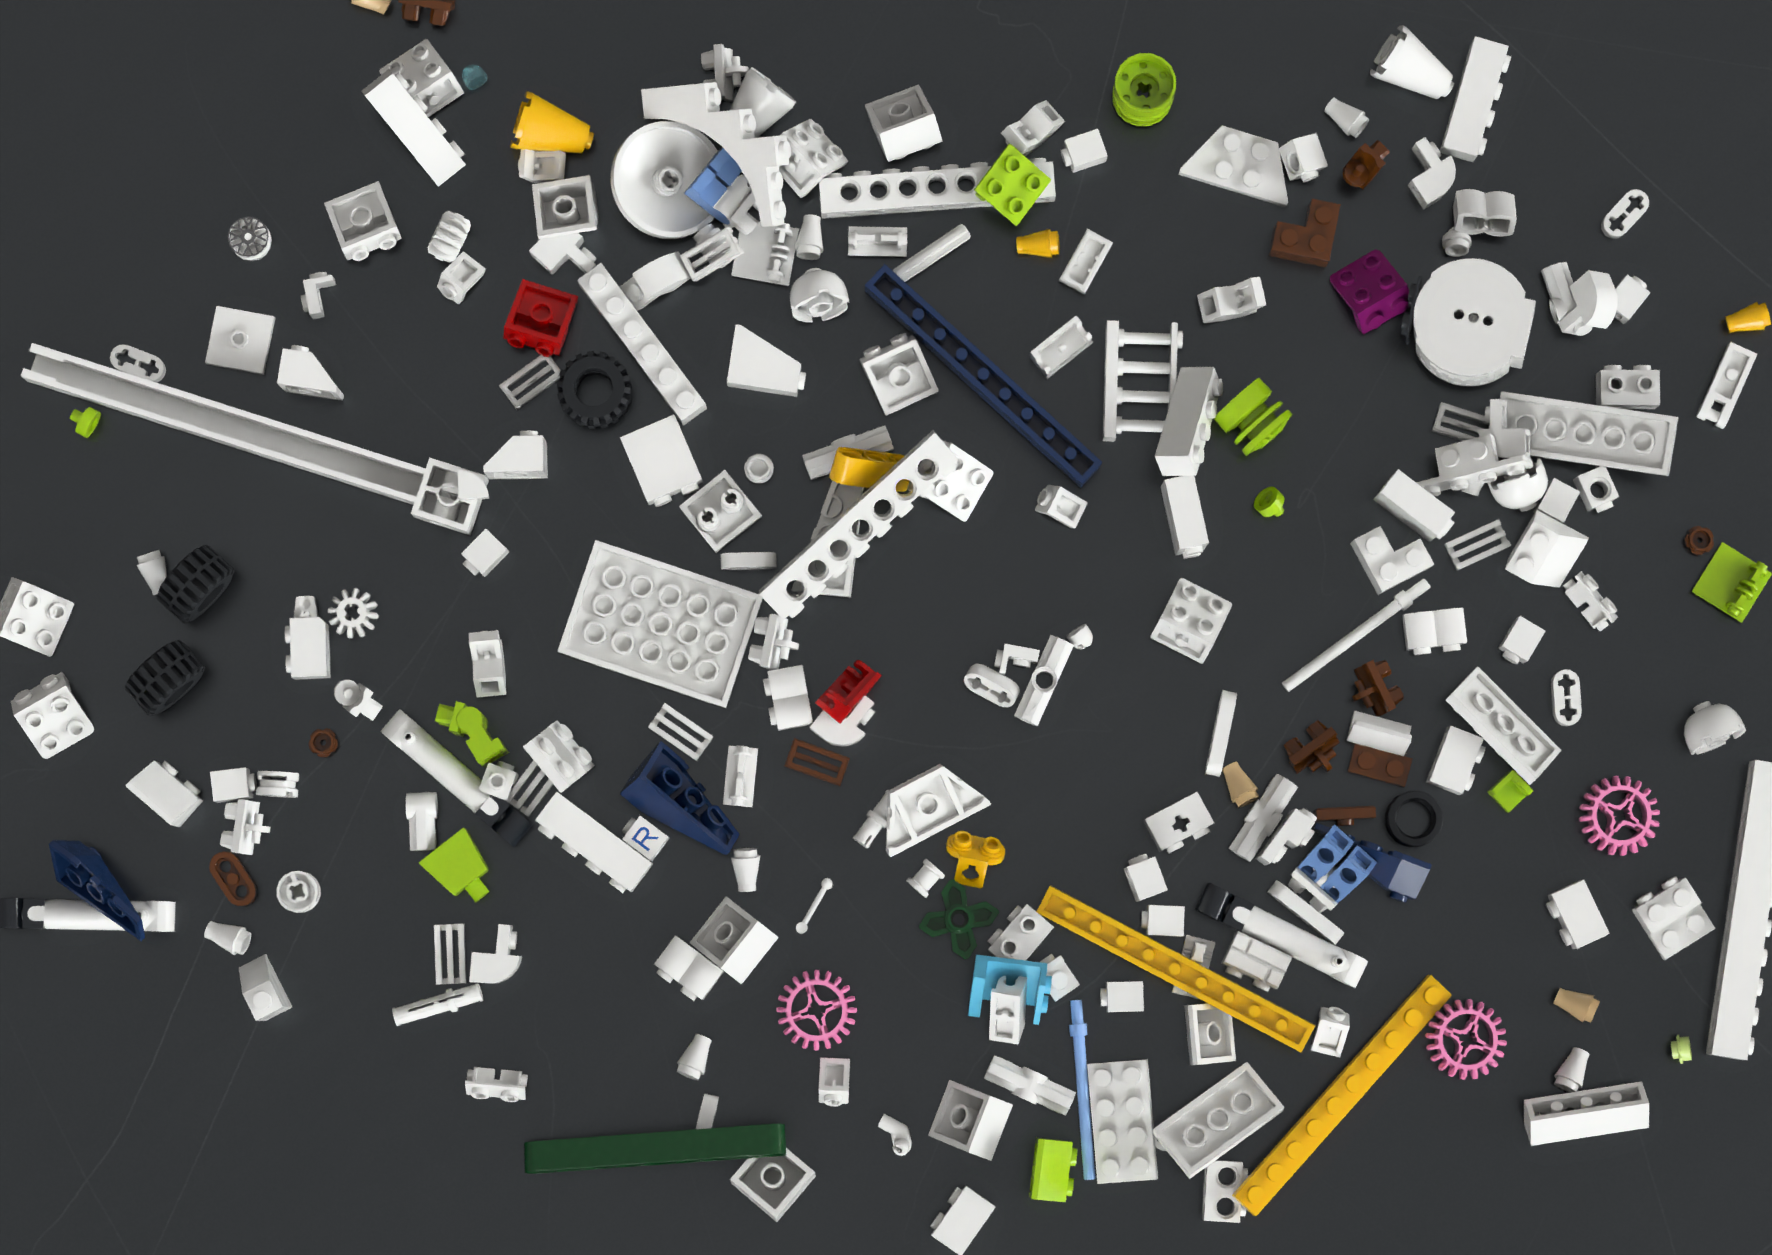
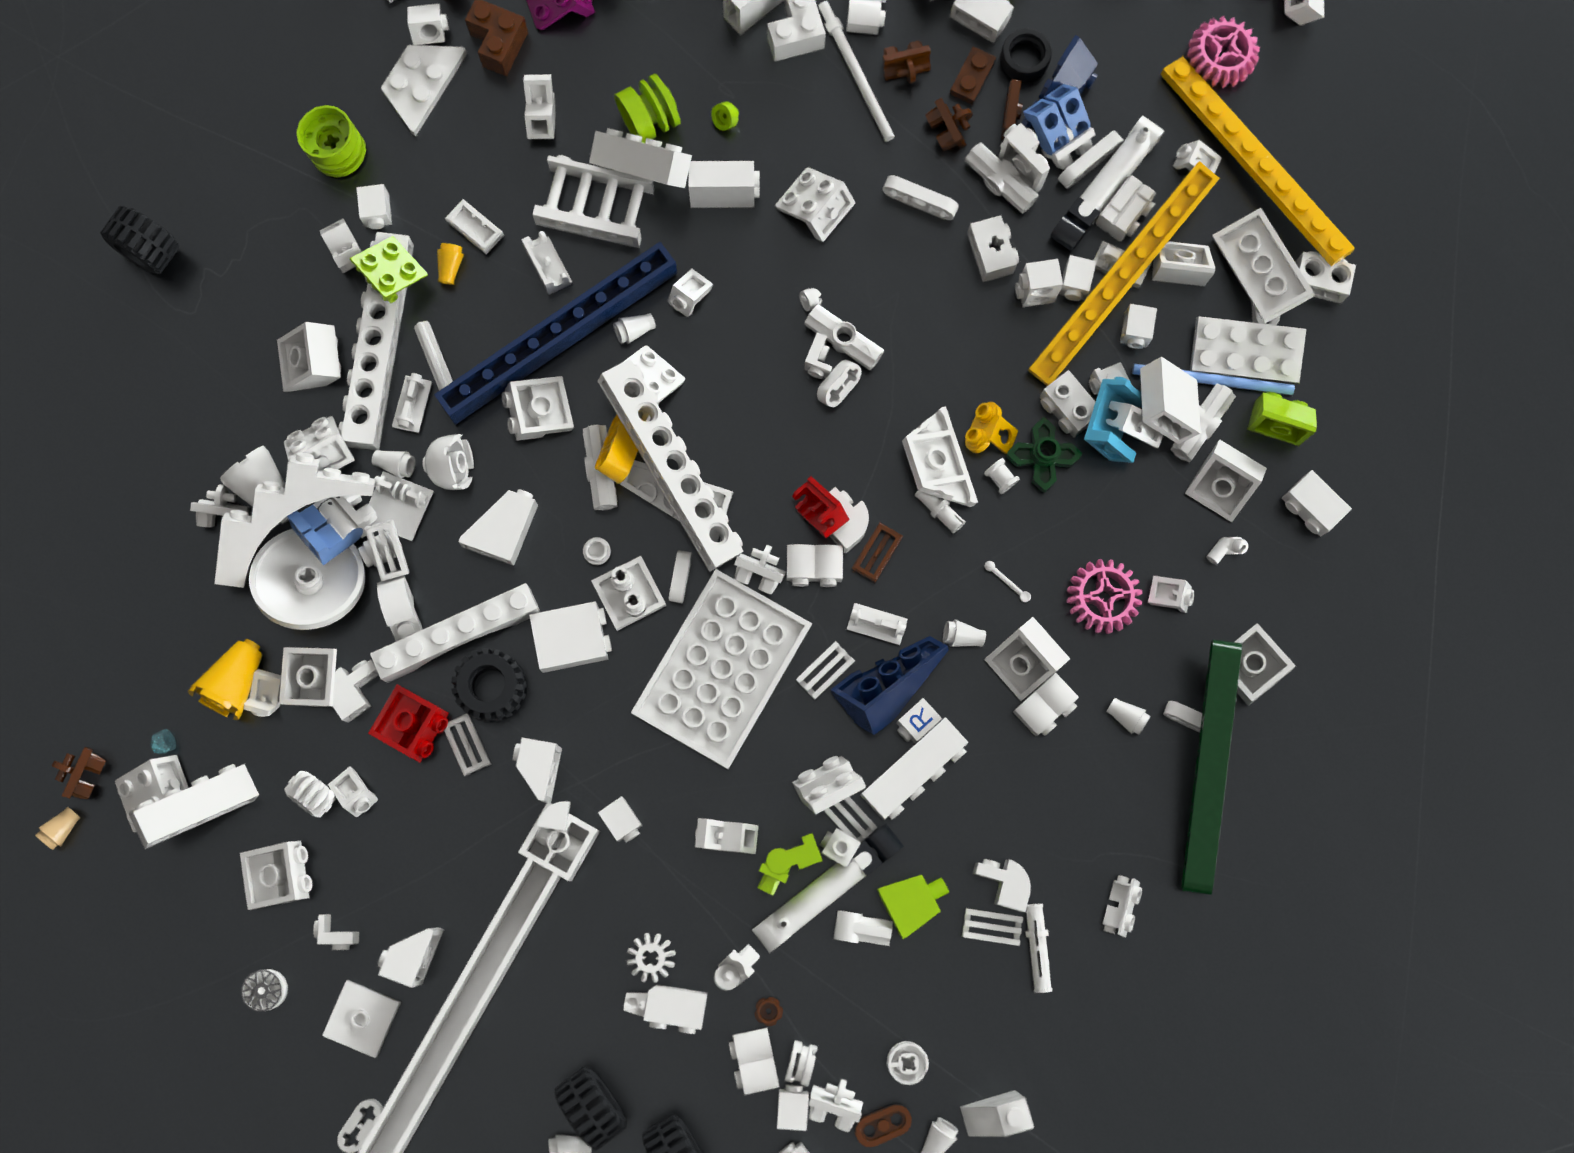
camera: 80 degrees left, 5 degrees down
tan cone [1222,762,1259,808] -> none
white panel [1347,710,1412,756] -> none
none -> white cone [613,313,656,344]
none -> white brick [729,1027,779,1095]
none -> white brick [1140,357,1201,444]

